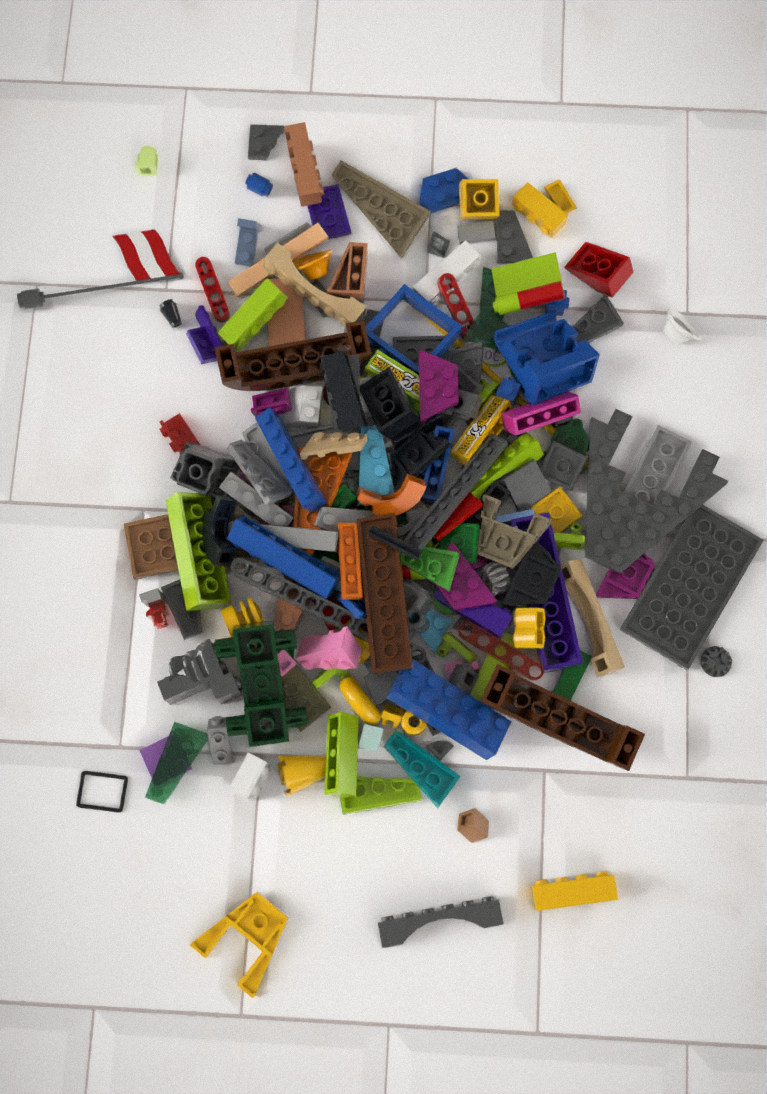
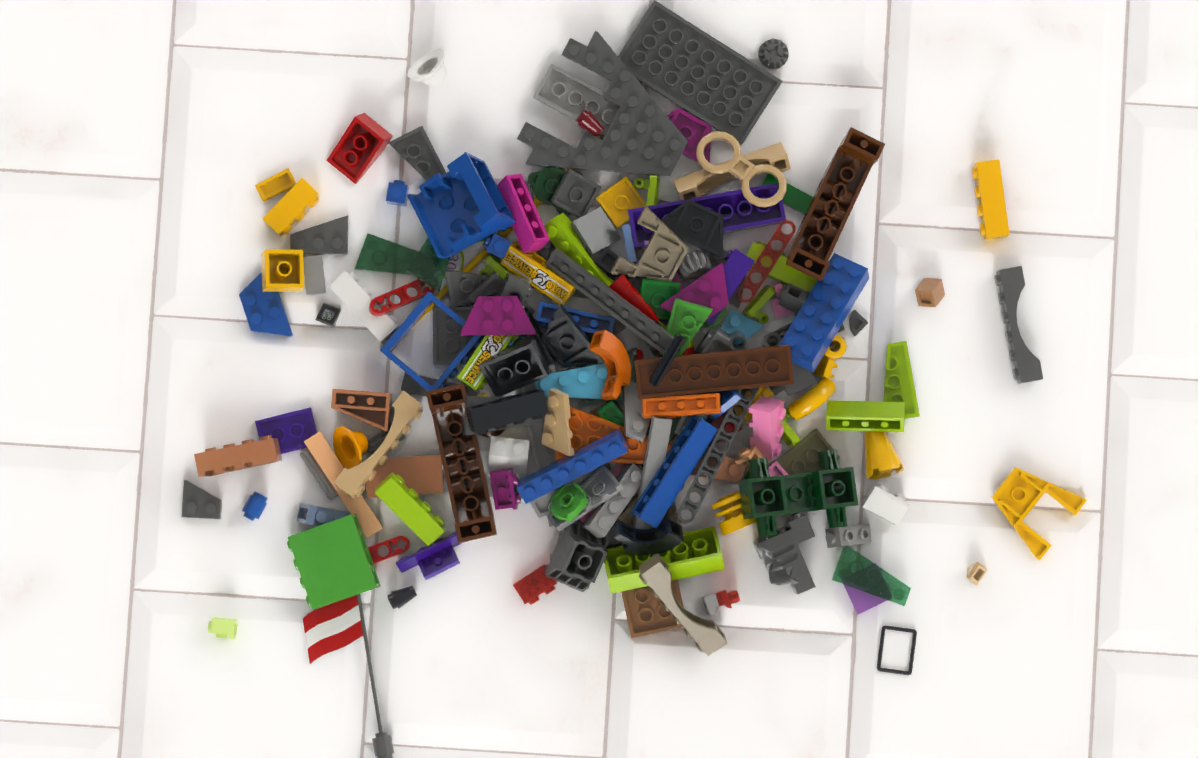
camera: 90 degrees left, 10 degrees up
dark grey wing [161,579,202,640] -> none
dark tan wing [331,160,431,259] -> none
light aqua panel [358,724,384,752] -> none
teal wing [384,729,461,809] -> none
lime door [491,252,565,315] -> none
yellow brick [513,608,545,648] -> none
none -> bright green panel [287,513,381,610]
none -> bright green plate [550,483,589,522]
none -> dark red cone [575,109,604,136]
none -> arch [639,553,727,656]
none -> tan bar [696,131,787,207]
none -> light nougat bracket [735,445,769,468]
none -> tan slope [967,562,987,585]

